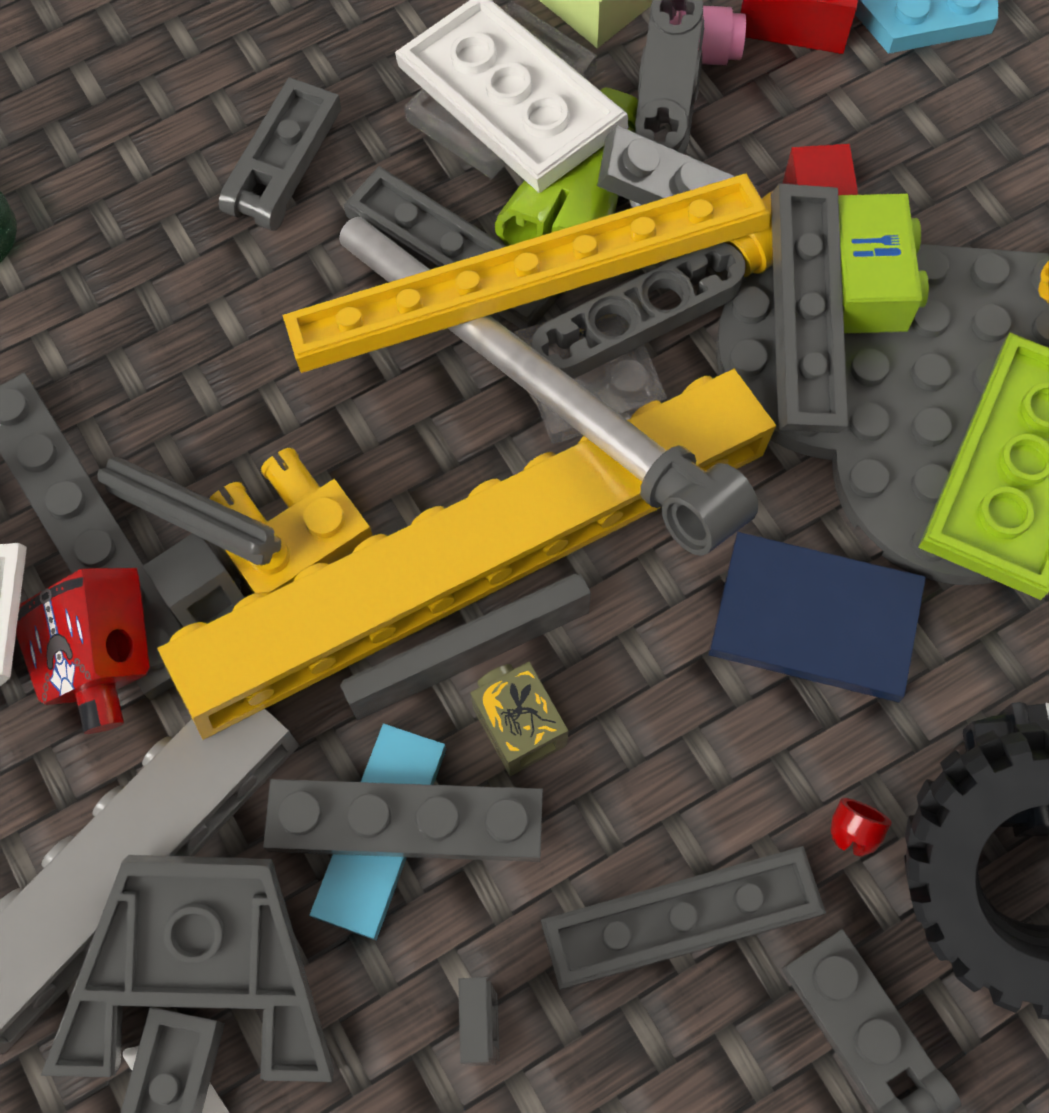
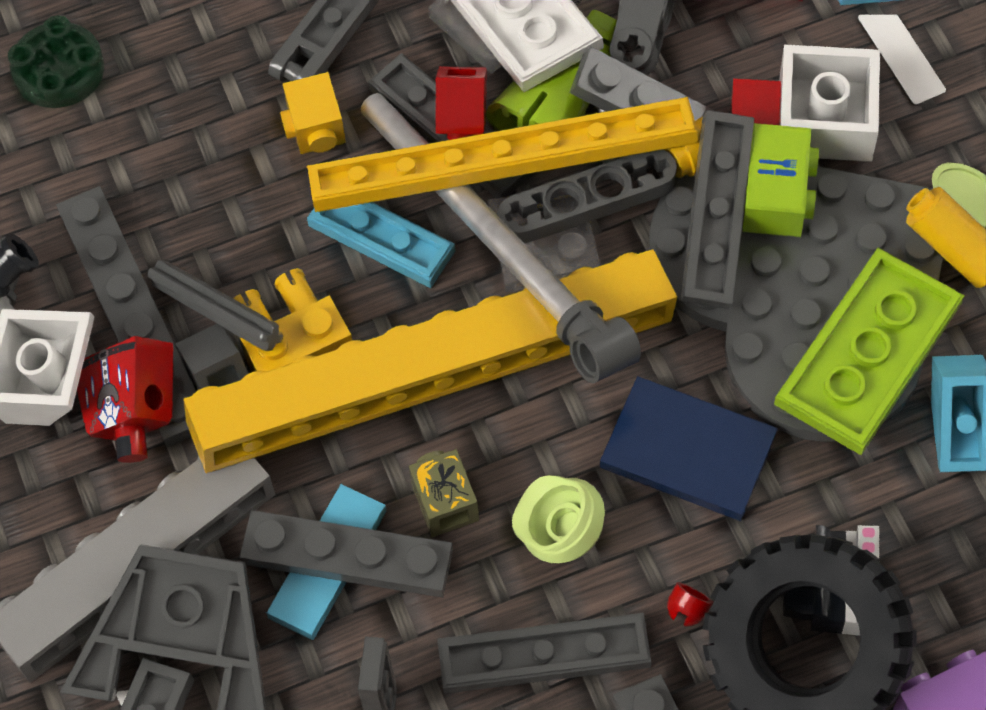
camera: 10 degrees right, 5 degrees down
dark grey tile [340,573,591,721] -> none
none -> yellow brick [280,72,346,154]
none -> medium azure tile [307,202,455,289]
none -> red brick [436,66,487,140]
none -> yellowish green hat [512,475,605,563]
none -> white brick [779,45,880,162]
none -> white sticker [858,15,946,105]

